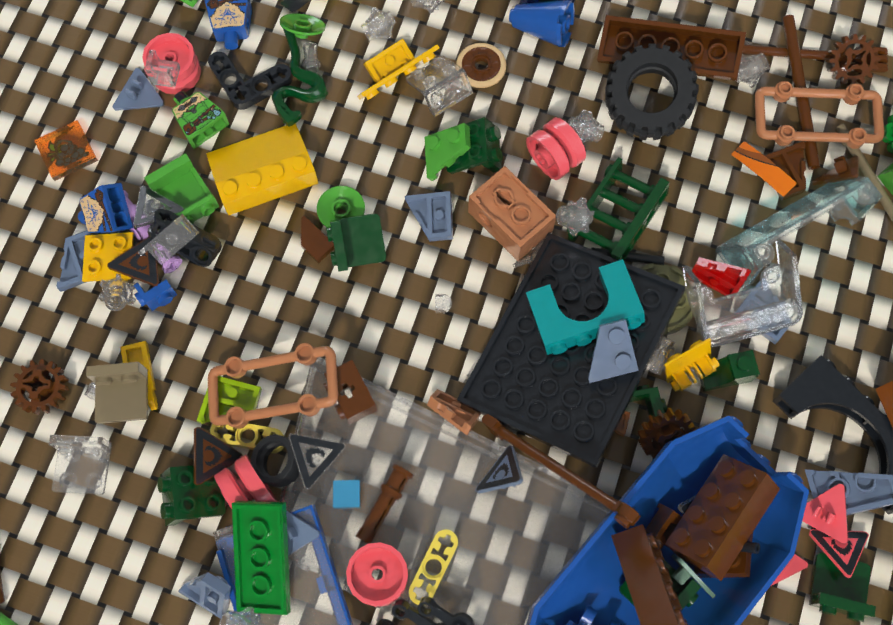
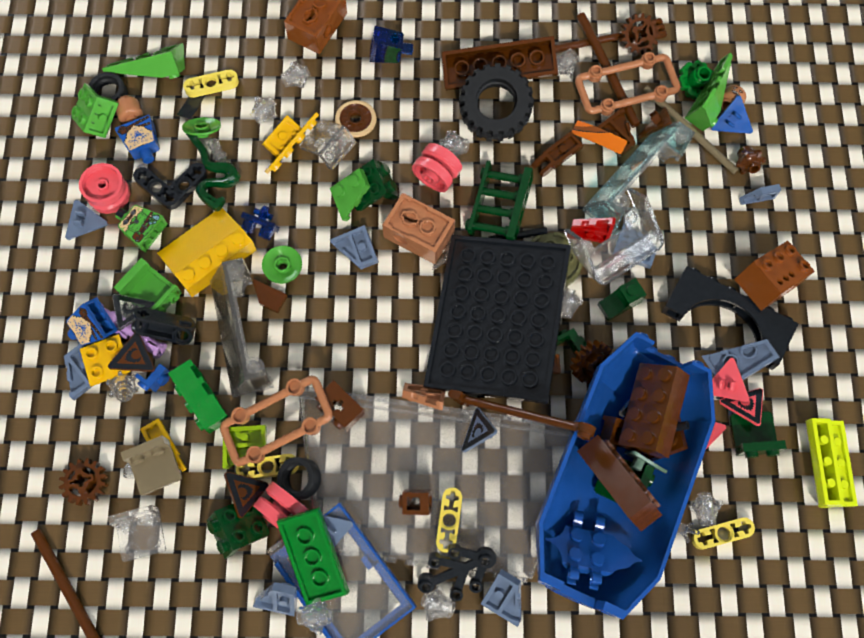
camera: 20 degrees left, 0 degrees up
clear orange tile [34,120,98,181] -> none
clear panel [138,214,199,265] -> none
clear panel [144,50,180,88] -> none
black piece [288,433,345,490] -> none
dark green bracket [326,213,386,272] -> none
dark azure tile [333,480,361,509] -> none
coral wheel [346,542,409,607] -> none
reddish brown pin [356,464,414,544] -> none
clear hinge [435,293,452,313] -> none
blue cone [509,0,575,47] -> none
teal arch [526,259,645,355] -> none
clear rock [556,197,594,236] -> none
sand blue wing [588,319,639,383] -> none
yellow hinge [664,338,720,392] -> none
none -> green wedge [168,359,229,434]
none -> clear windscreen [210,258,274,397]
none -> clear blue hips [241,205,280,241]
none -> reddish brown brick [399,489,432,515]
none -> reddish brown hinge [531,131,584,177]

